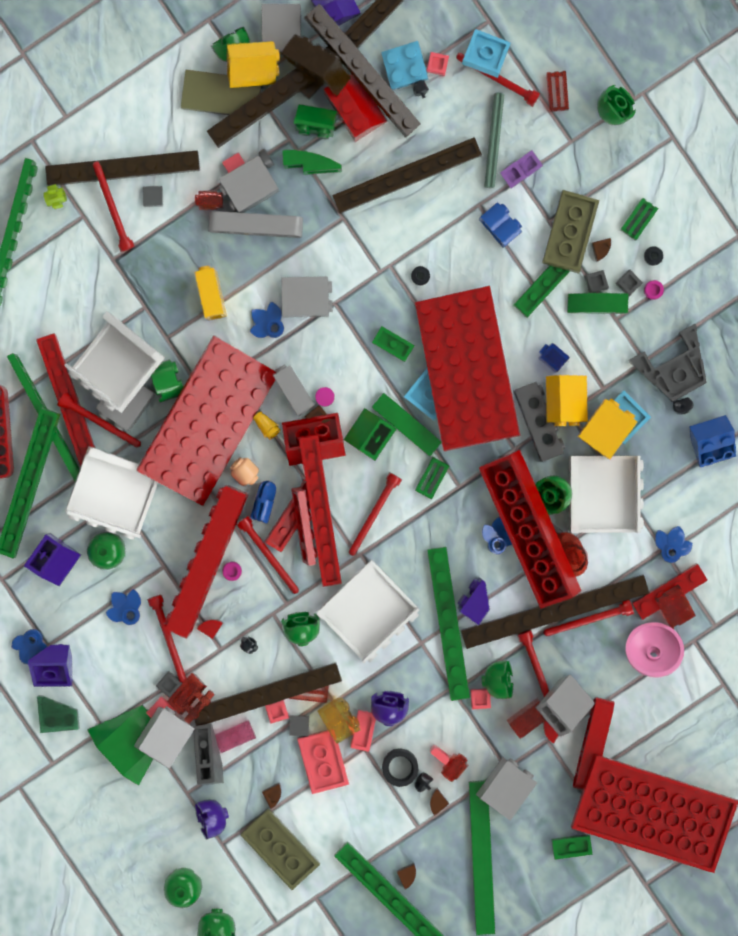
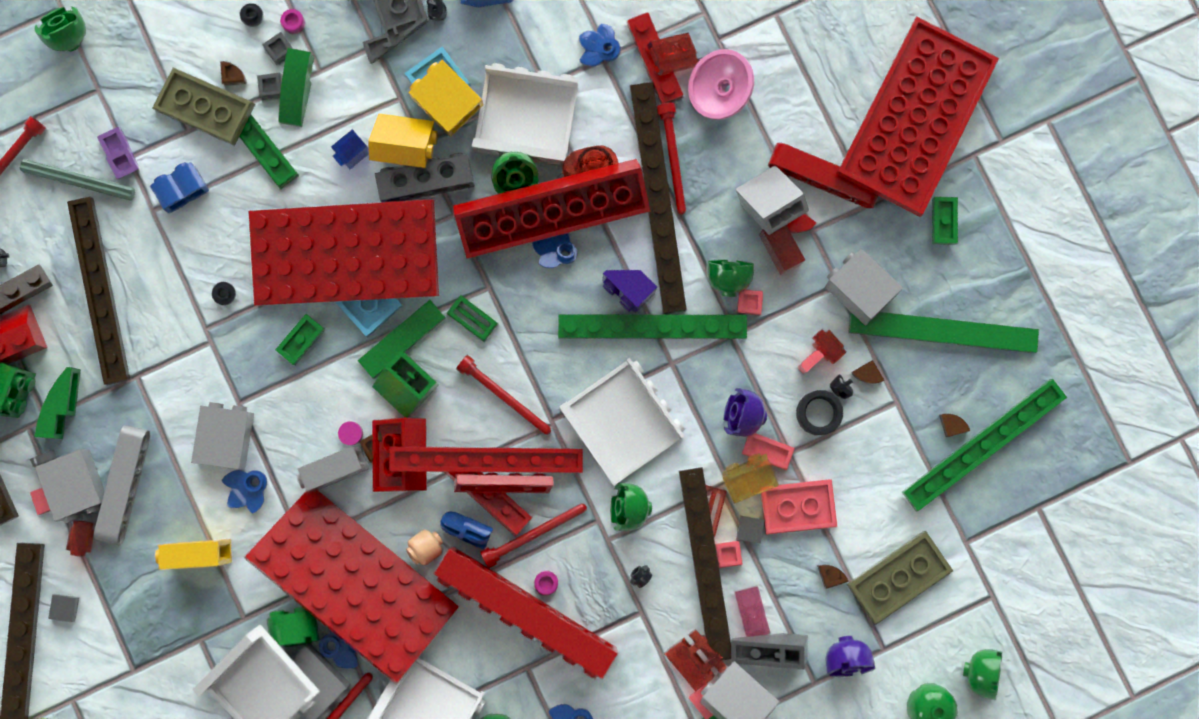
camera: 90 degrees left, 5 degrees down
red piece [93,161,135,252] -> none
red piece [147,594,187,684] -> none
dark grey tile [156,671,182,698] -> none
red tile [197,620,224,639] -> none
yellow cone [253,411,281,440] -> none
red piece [517,630,549,697] -> none
clear red tile [546,71,569,112] -> none
green tile [620,198,659,241] -> none
none -> blue plate [319,631,358,669]

